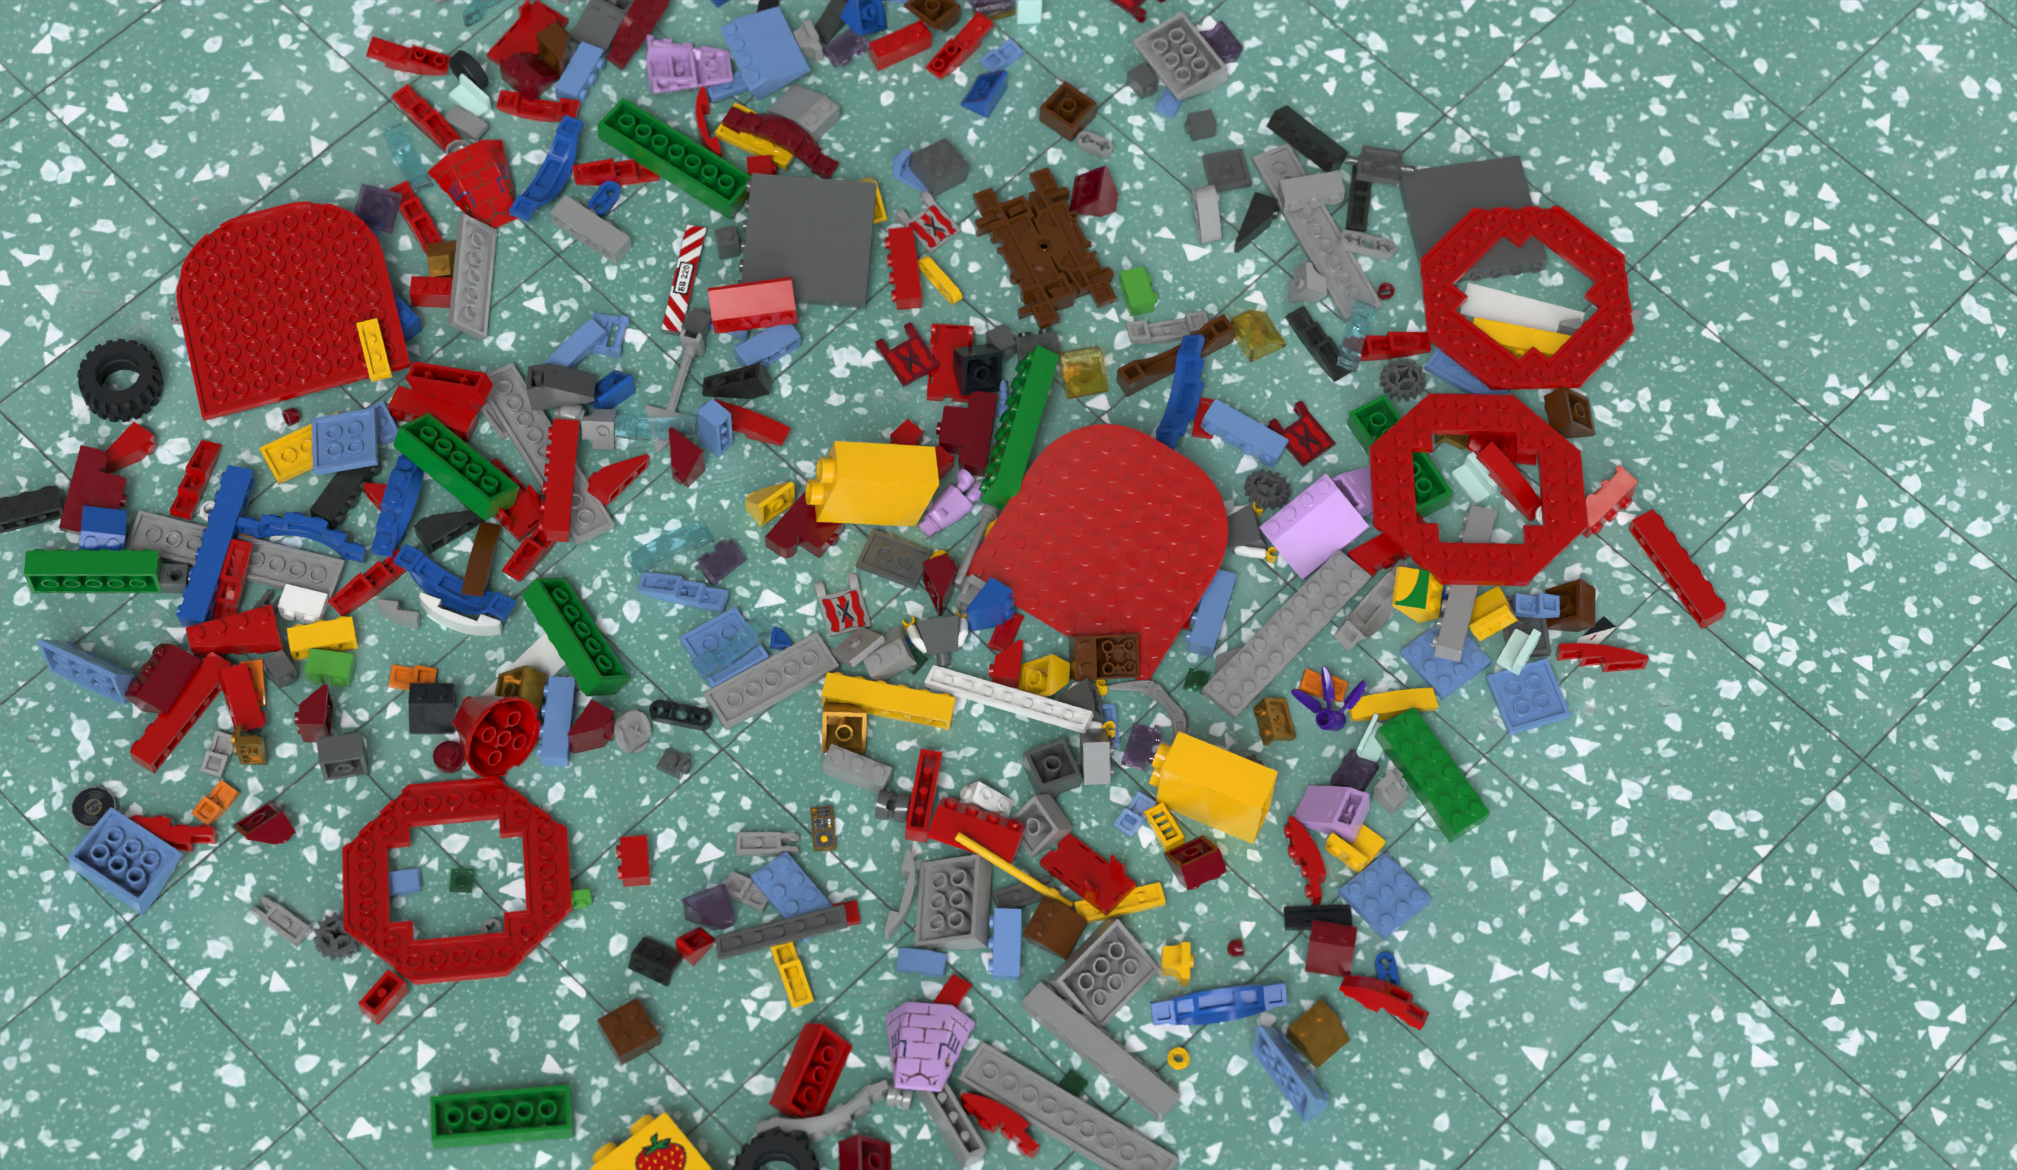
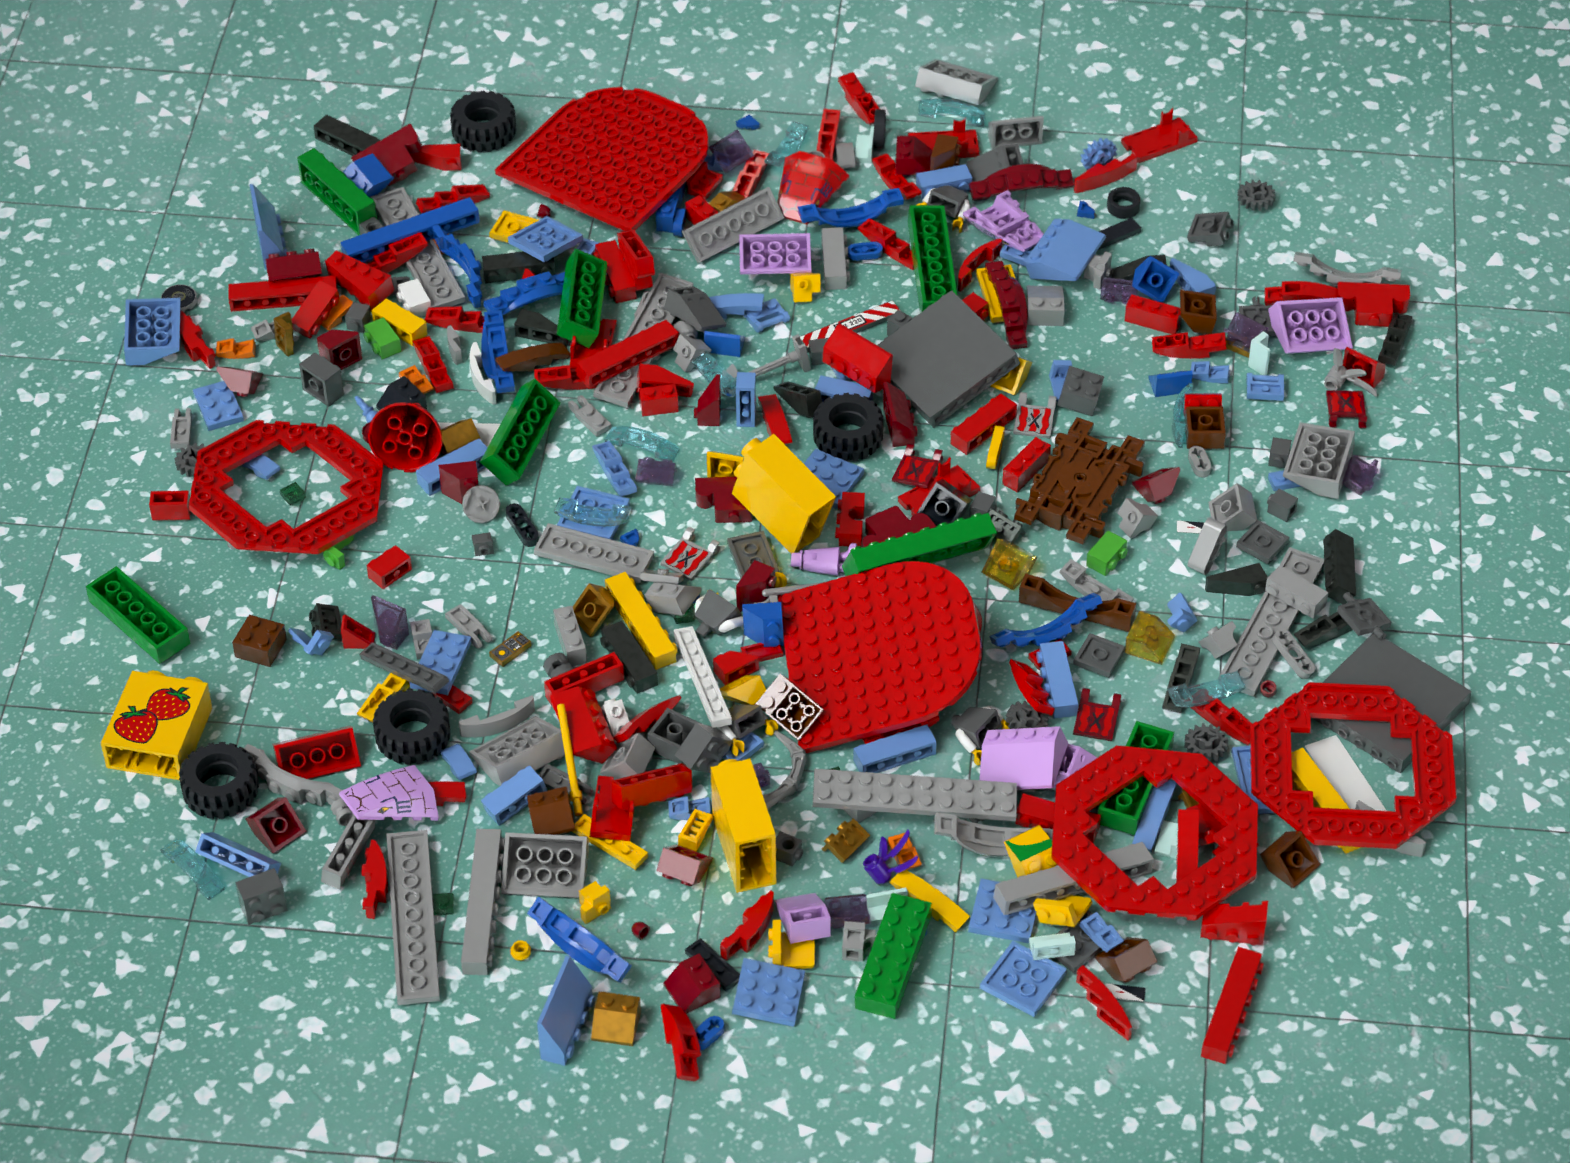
camera: 55 degrees right, 15 degrees down
yellow plate [356,318,392,382] -> none
none -> medium blue plate [193,381,244,431]
none -> medium blue bracket [288,628,334,655]
none -> medium blue bar [355,396,377,423]
none -> black tyre [373,689,451,765]
none -> red slope [412,336,454,393]
none -> light grey hinge [568,395,612,437]
none -> pearl dark grey brick [600,621,658,694]
none -> red brick [612,763,692,810]
none -> red slope [613,695,682,743]
none -> red brick [639,384,679,417]
none -> blue beam [673,208,686,236]
none -> red bracket [686,161,723,200]
none -> blue tile [736,114,760,130]
none -> lavender slope [739,233,811,274]
none -> yellow brick [790,273,821,302]
none -> medium blue plate [804,449,864,509]
none -> black tyre [813,393,884,462]
none -> dark red slope [883,382,918,447]
none -> dark grey torso [917,185,970,233]
none -> red brick [1002,437,1051,493]
none -> red slope [1009,659,1055,716]
none -> dark grey plate [1073,633,1125,678]
none -> light grey brick [1118,498,1158,538]
none -> medium blue slope [1132,780,1177,852]
none -> medium blue bracket [1167,593,1198,632]
none -> clear light blue slope [1172,383,1193,448]
none -> white sticker [1177,521,1205,533]
none -> red bracket [1183,393,1222,416]
none -> light grey slope [1208,483,1257,531]
none -> medium blue plate [1246,373,1284,401]

